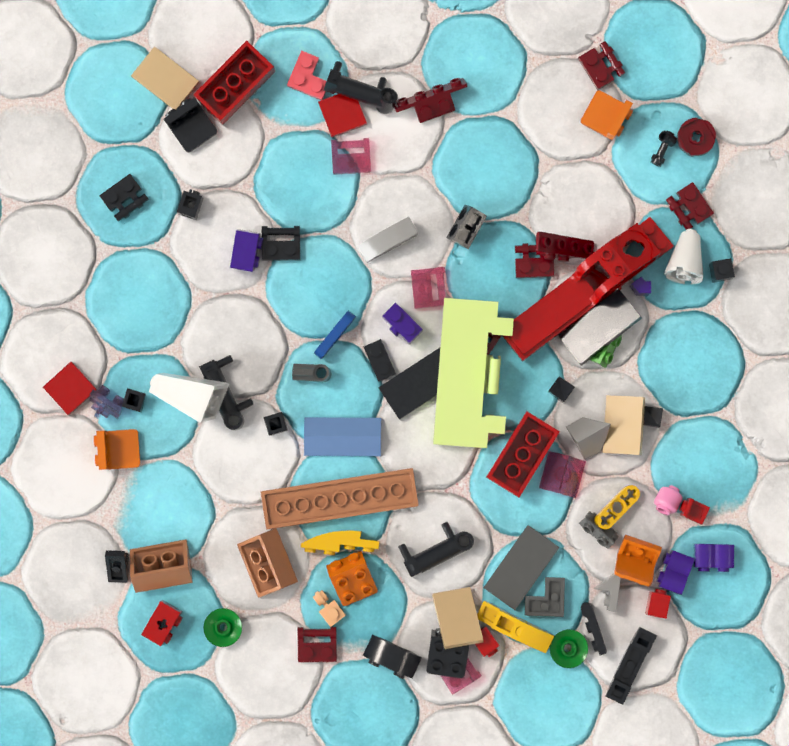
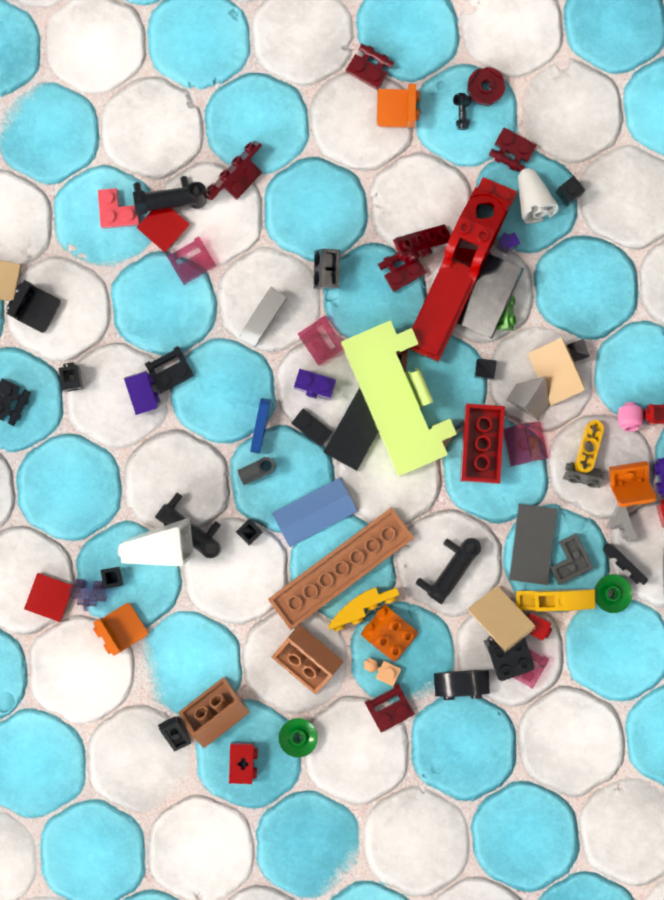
camera: 35 degrees left, 0 degrees up
red brick [193,40,276,125] -> none

